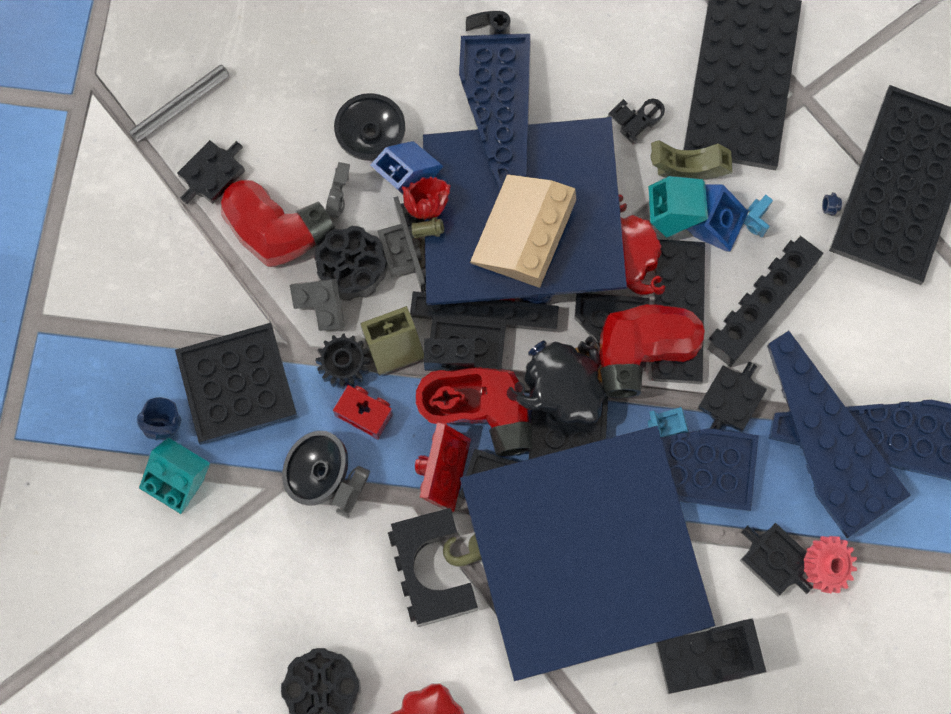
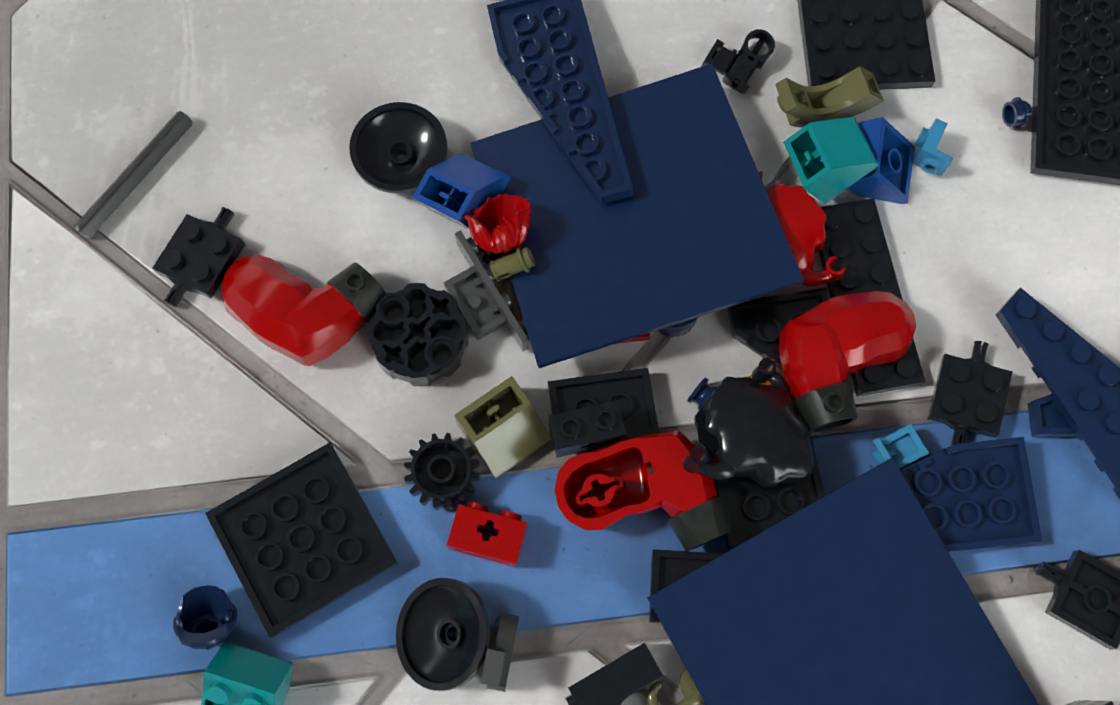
camera: 15 degrees left, 0 degrees up
dark grey plate [289,279,345,331] -> none
dark grey piece [326,162,350,218] -> none
black plate [410,291,559,332] -> none
red plate [415,423,471,512] -> none
tan slope [470,175,576,288] -> none
black brick [708,235,824,367] -> none

